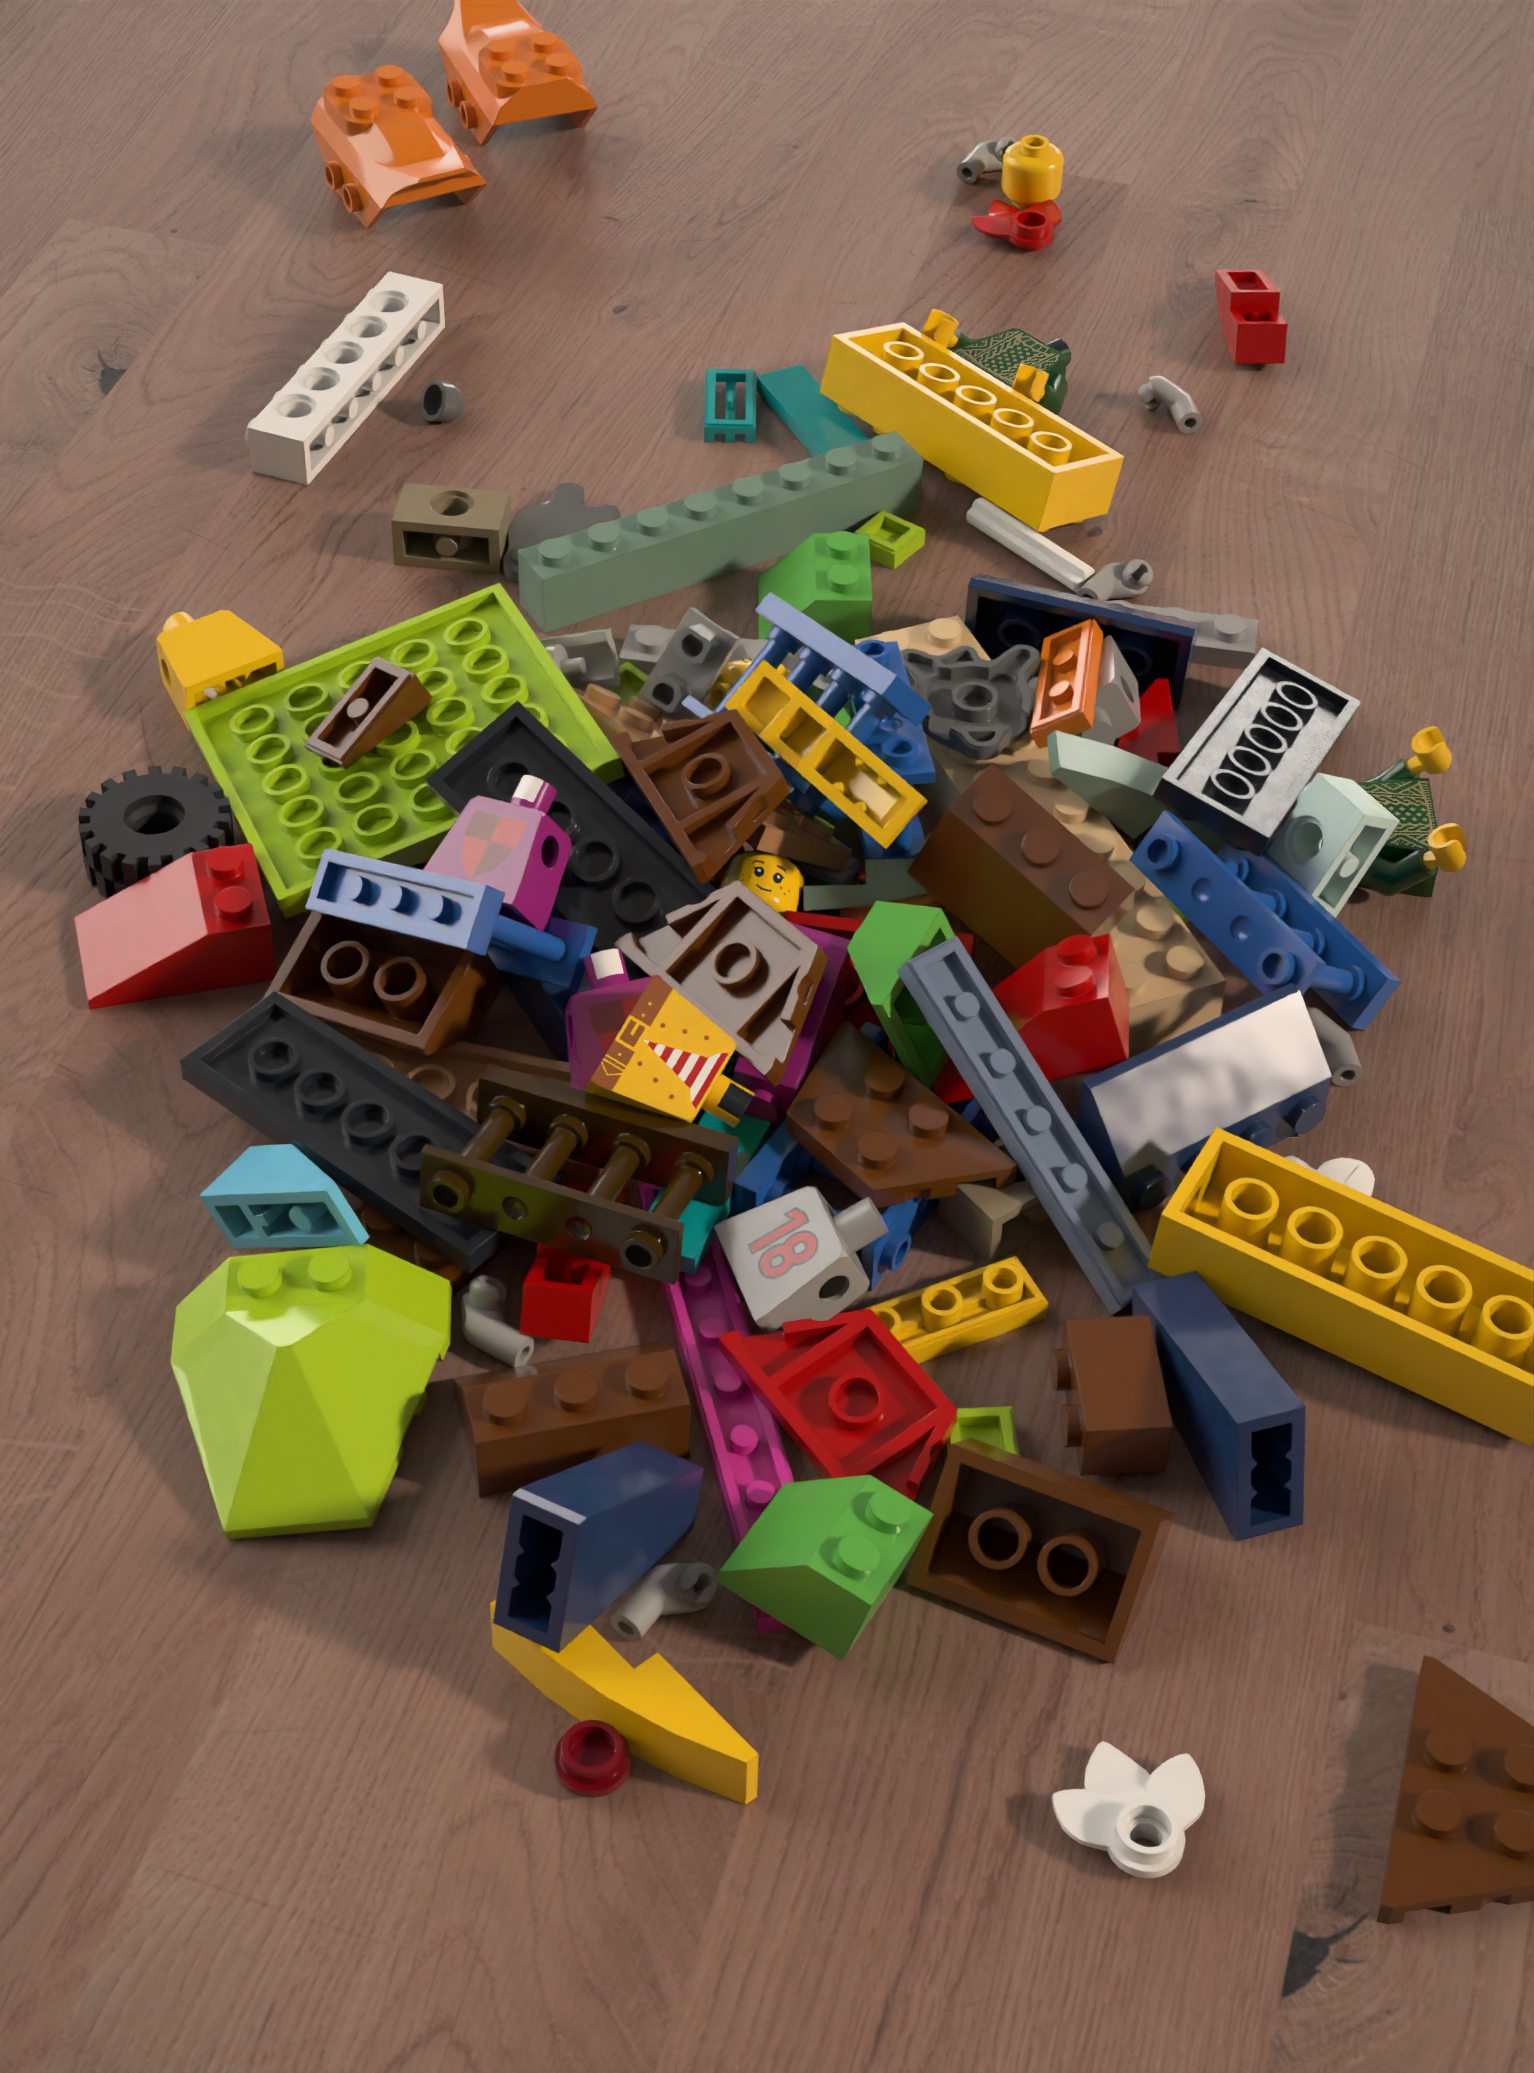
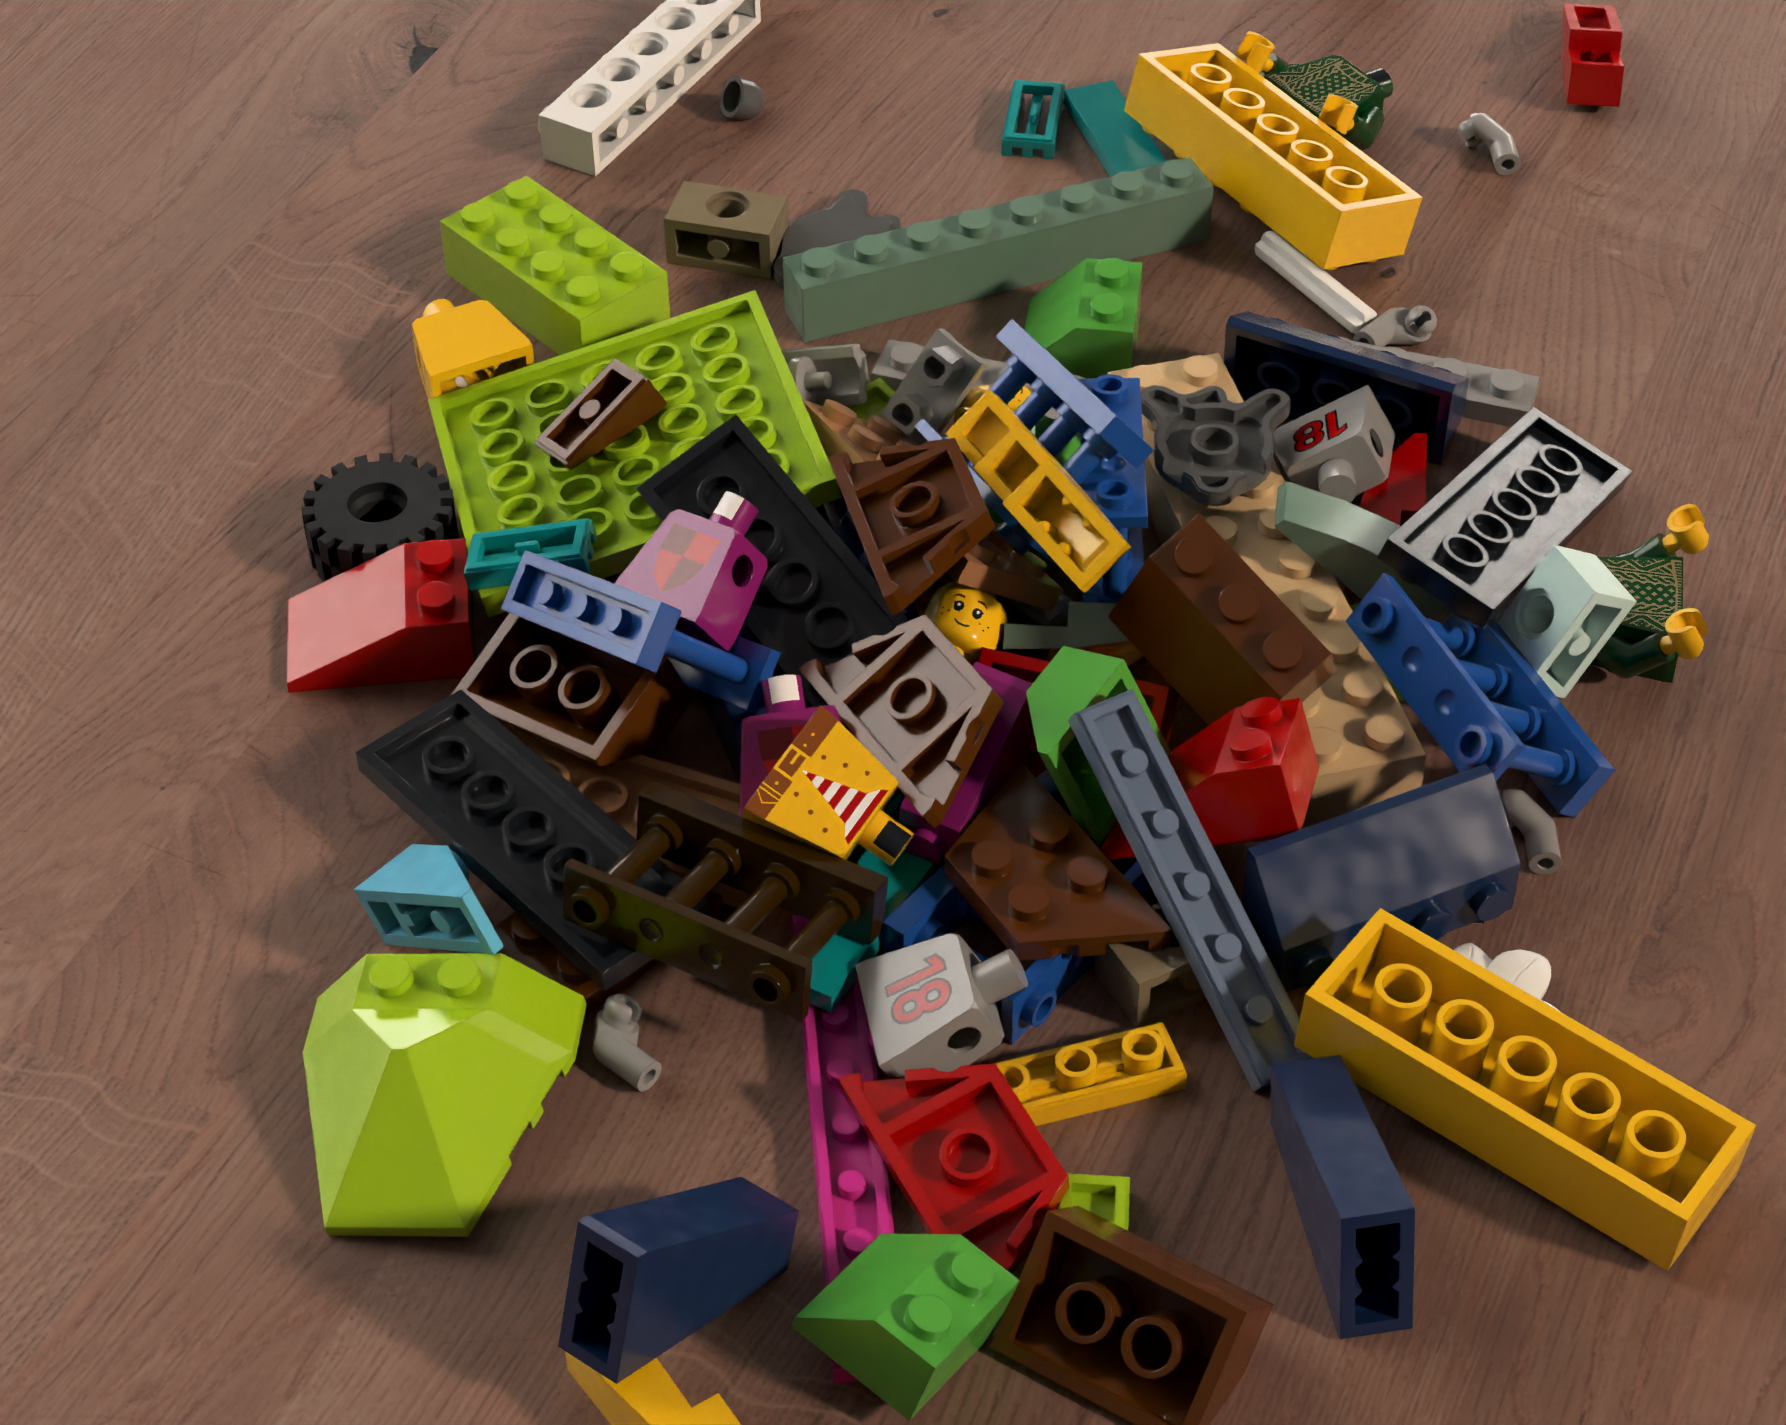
camera: 10 degrees right, 0 degrees up
reddish brown slope [453,1341,690,1497] -> none
red slope [520,1180,629,1344] -> none
light grey arm [611,1562,720,1642] -> none
lime tile [853,510,925,570] -> none
orange tile [1030,619,1104,749] -> none
reddish brown brick [1050,1316,1173,1476] -> none
none -> lime brick [440,175,670,355]
none -> teal tile [463,518,597,591]

